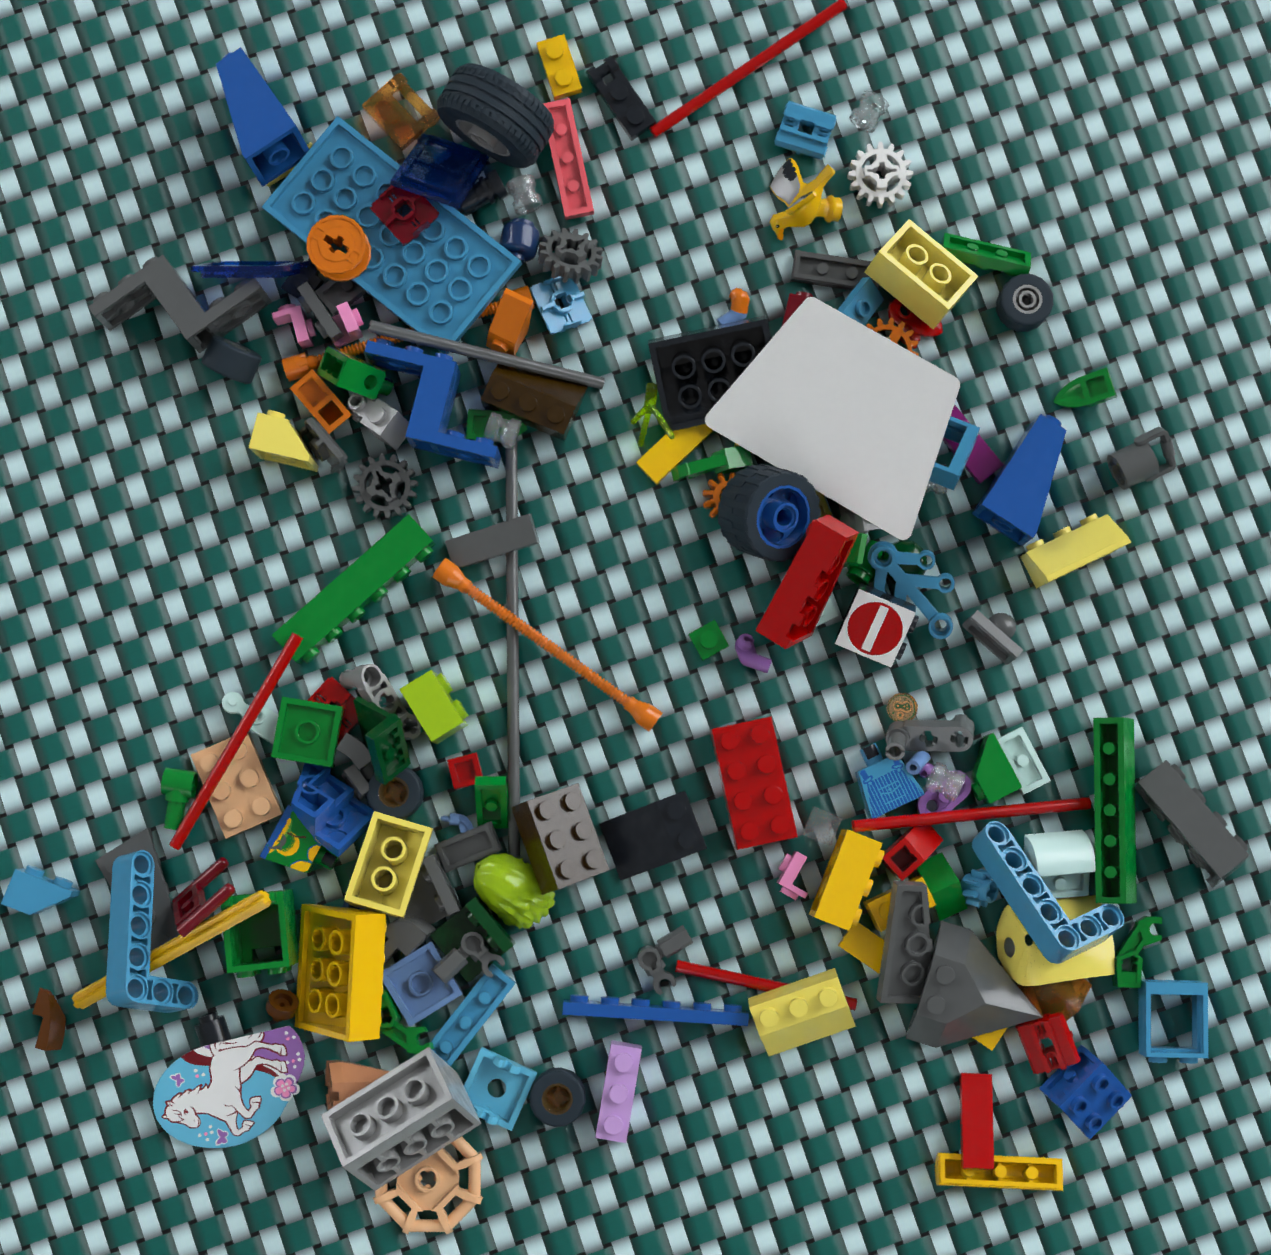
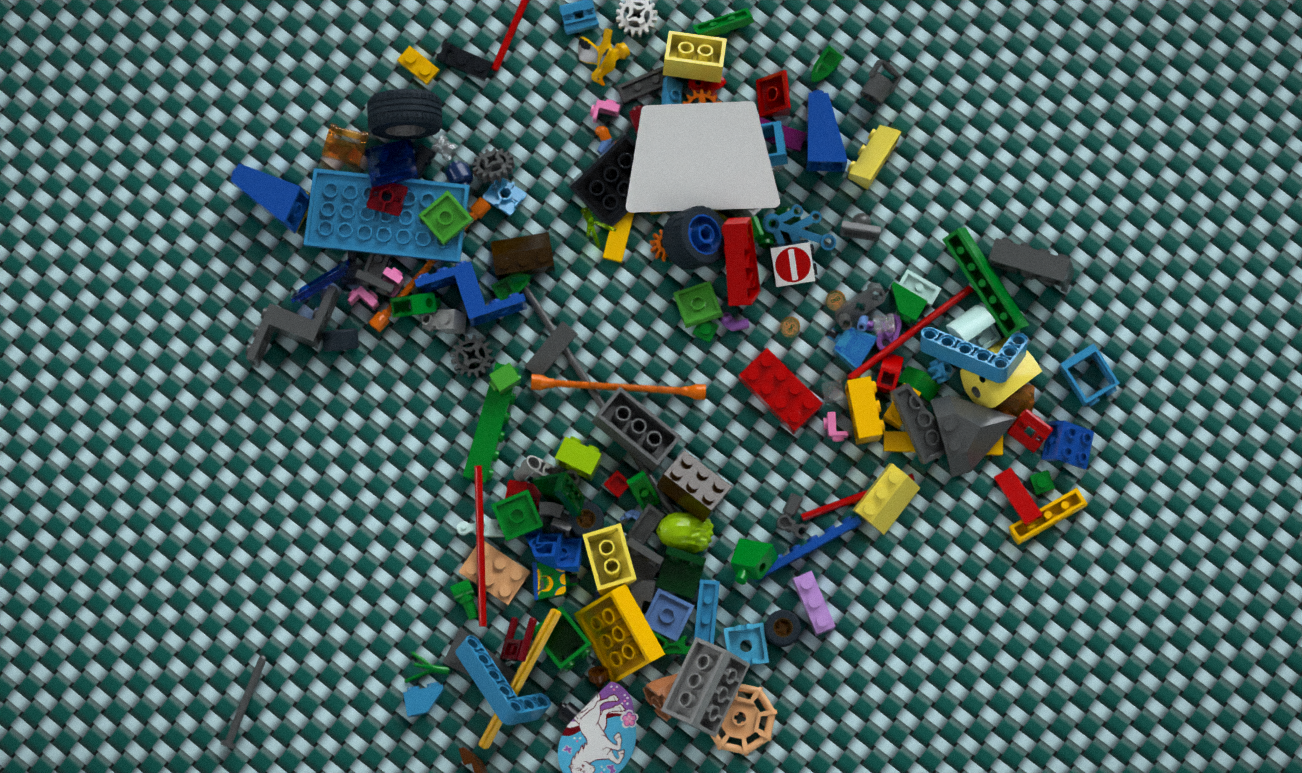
camera: 30 degrees left, 5 degrees down
light yellow slope [249,410,319,472] -> none
orange brick [290,369,352,434] -> none
dark grey piece [300,417,348,474] -> none
orange piece [307,215,371,281] -> none
dark grey piece [368,320,605,389] -> none
dark grey bar [432,932,505,984] -> none
clear wheel [484,412,522,450] -> none
orange slope [486,288,534,356] -> none
coral plate [543,98,594,220] -> none
black slope [599,791,707,880] -> none
green piece [671,446,753,482] -> none
black wheel [996,274,1054,332] -> none
green piece [1112,916,1162,988] -> none
none -> green plant [404,651,450,683]
none -> bright green tile [418,190,474,246]
none -> bright green brick [489,362,521,395]
none -> bright pink bracket [590,99,620,123]
none -> dark grey brick [592,387,682,472]
none -> bright green tile [673,281,723,328]
none -> green torso [731,538,778,585]
none -> red slope [756,70,791,118]
none -> clear orange tile [780,317,800,337]
none -> green plate [1029,470,1055,496]

